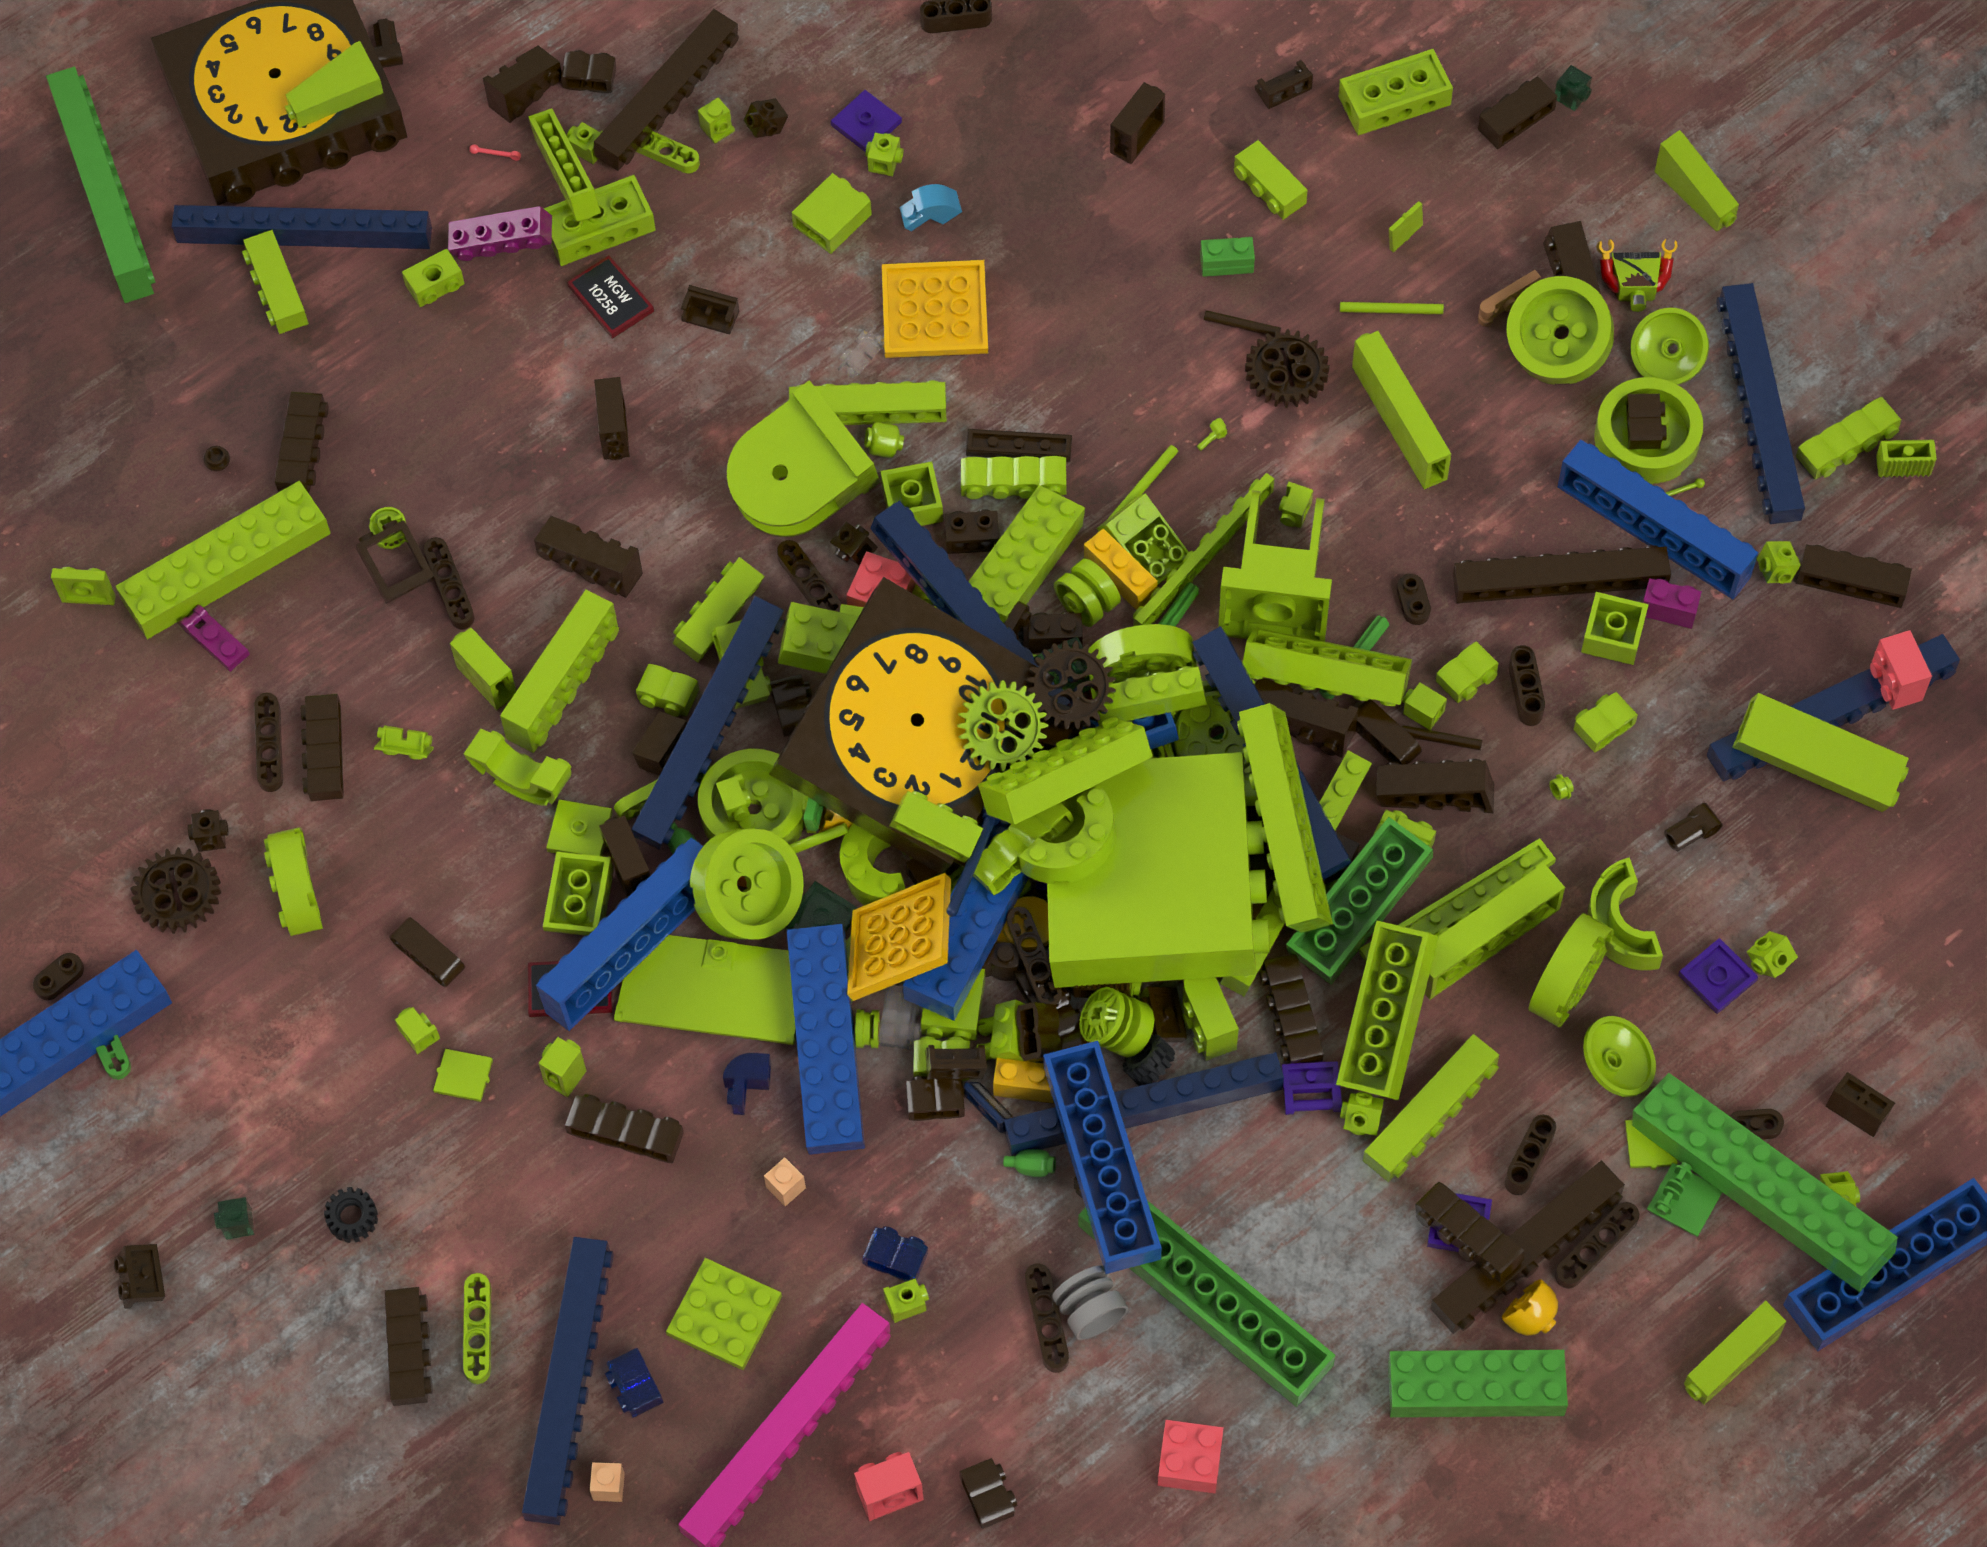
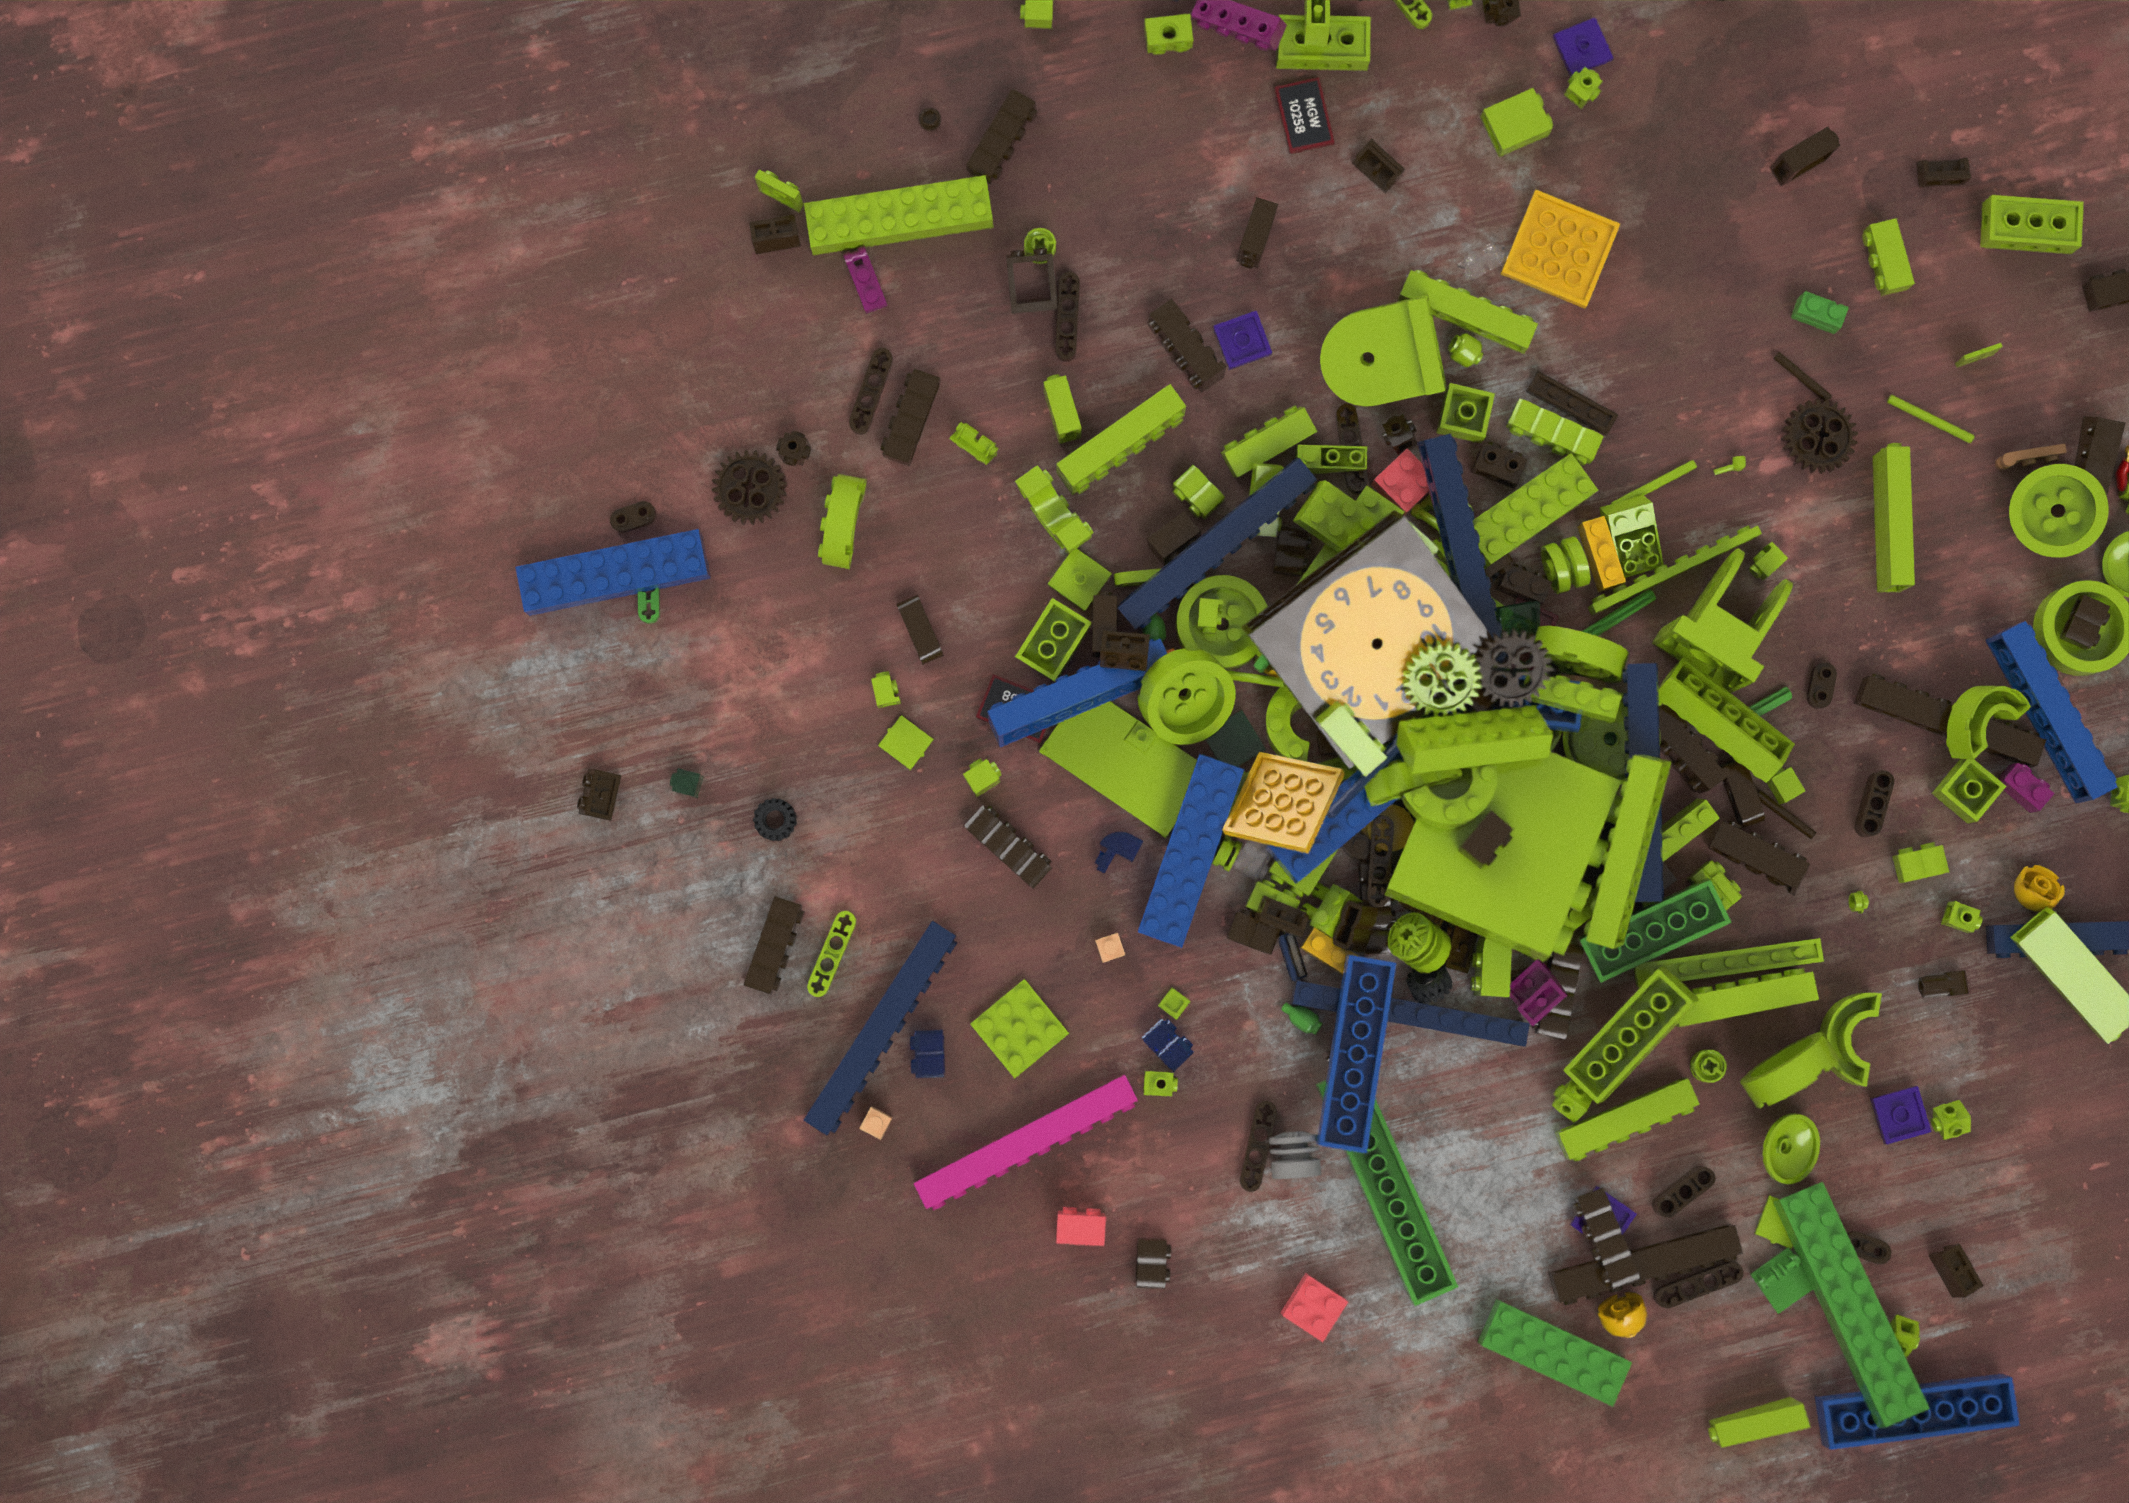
camera: 20 degrees right, 20 degrees up
dark azure brick [899,184,962,231] -> none
dark purple plate [1282,1061,1342,1115] -> none
lime brick [1436,641,1498,703] -> none
lime hinge [1665,478,1705,496] -> none
none -> dark brown hinge [749,214,801,254]
none -> dark brown bracket [1100,630,1150,671]
none -> lime tile [1158,987,1191,1020]
none -> dark purple plate [1213,311,1272,370]
none -> lime slope [1295,445,1367,474]
none -> dark brown brick [1458,811,1514,869]
none -> magenta slope [1510,959,1568,1026]
none -> lime wheel [1690,1050,1727,1083]
none -> lime brick [1941,901,1983,933]
none -> lime brick [1946,686,2031,760]
none -> yellow cylinder [2014,865,2065,912]

